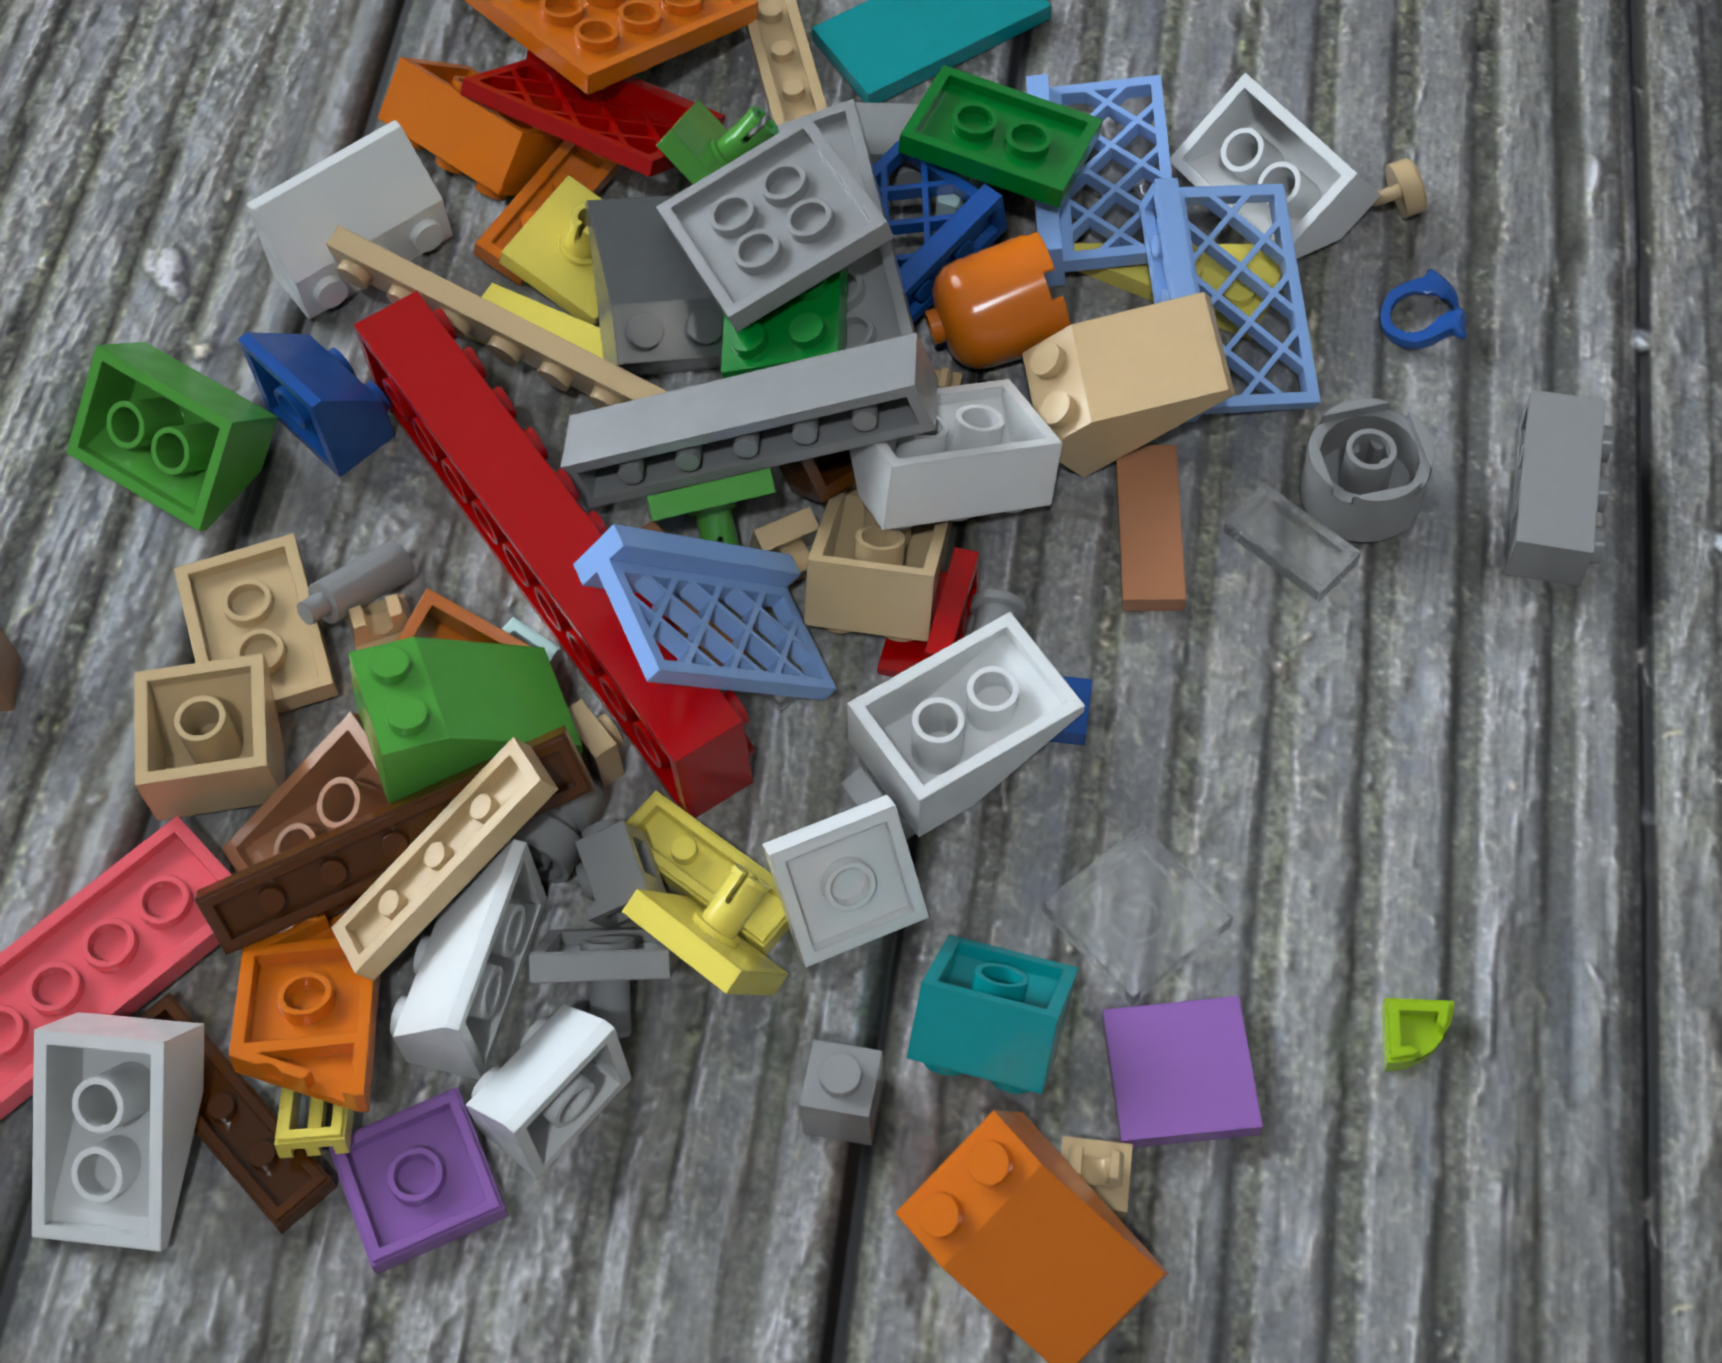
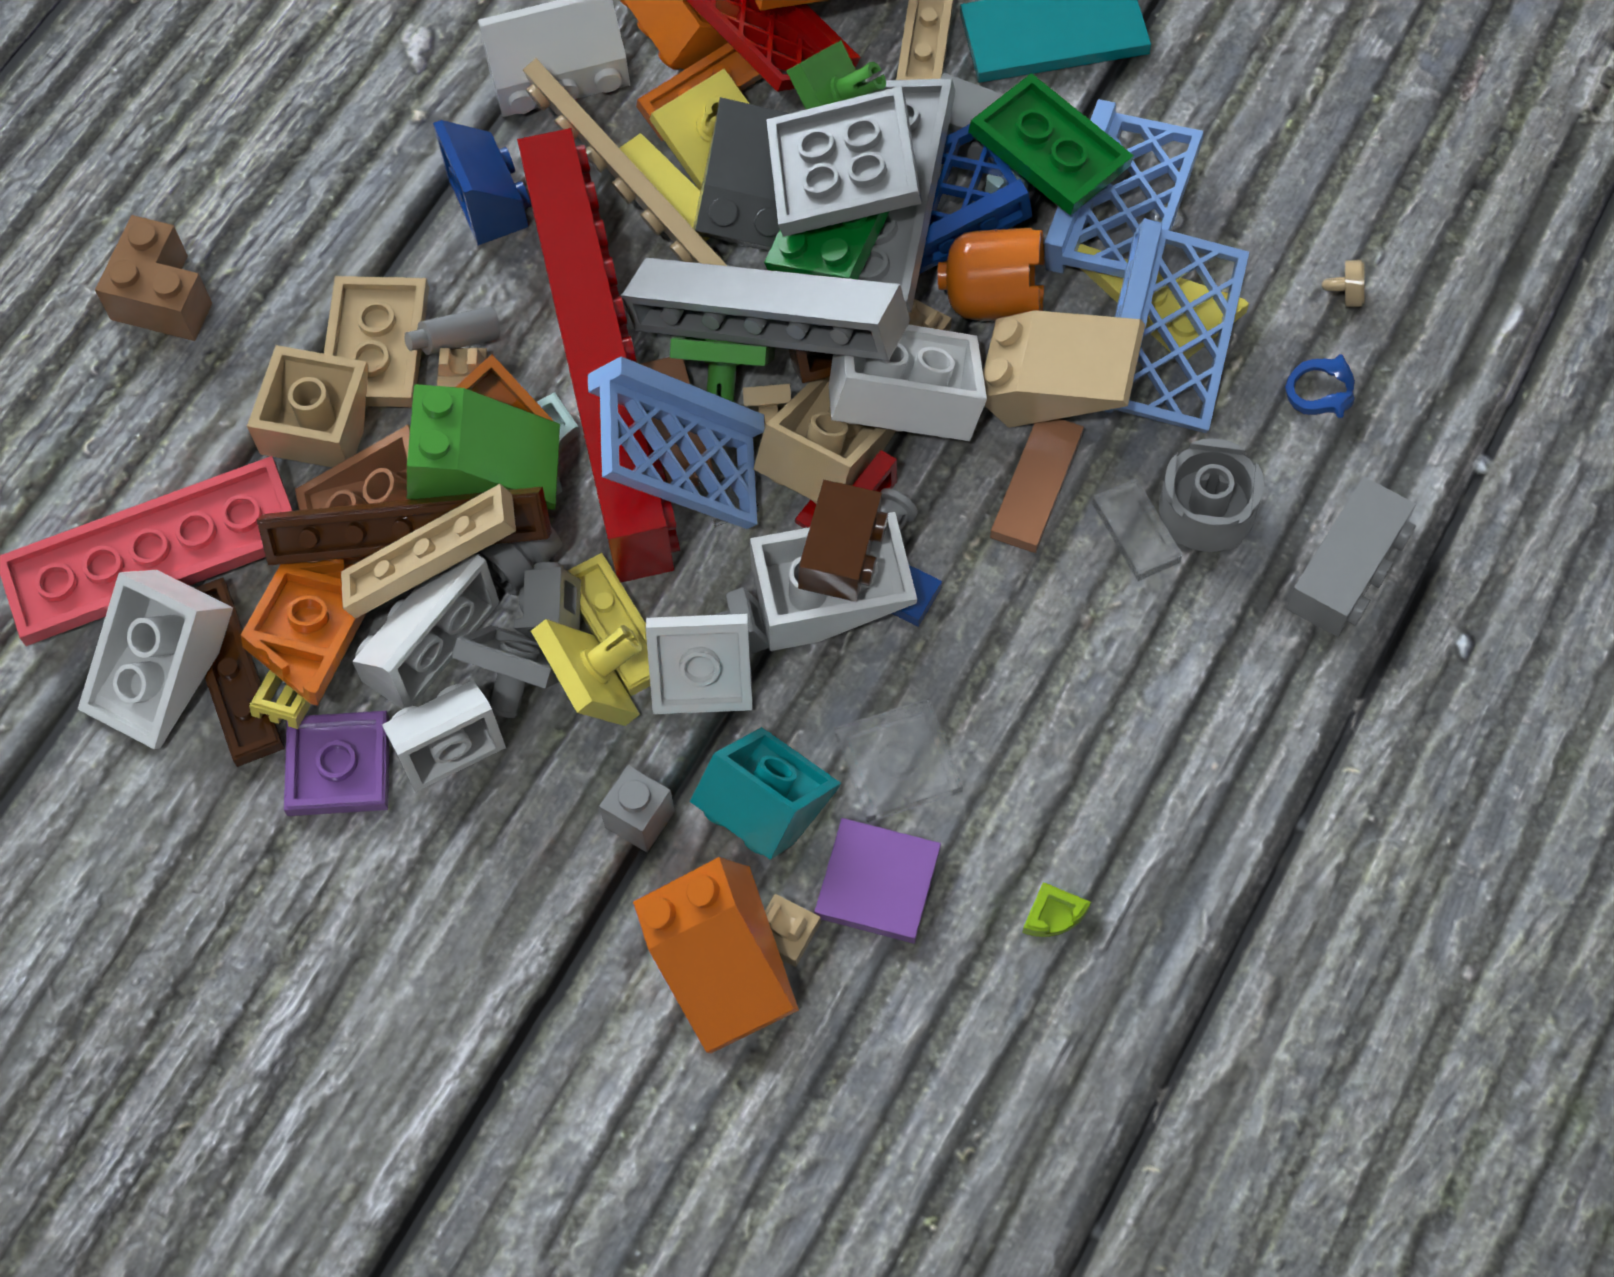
camera: 20 degrees right, 5 degrees up
bright green slope [66,342,278,531] -> none
tan plate [568,699,625,788] -> none
white slope [1170,72,1381,259] -> none
none -> reddish brown brick [798,479,888,602]

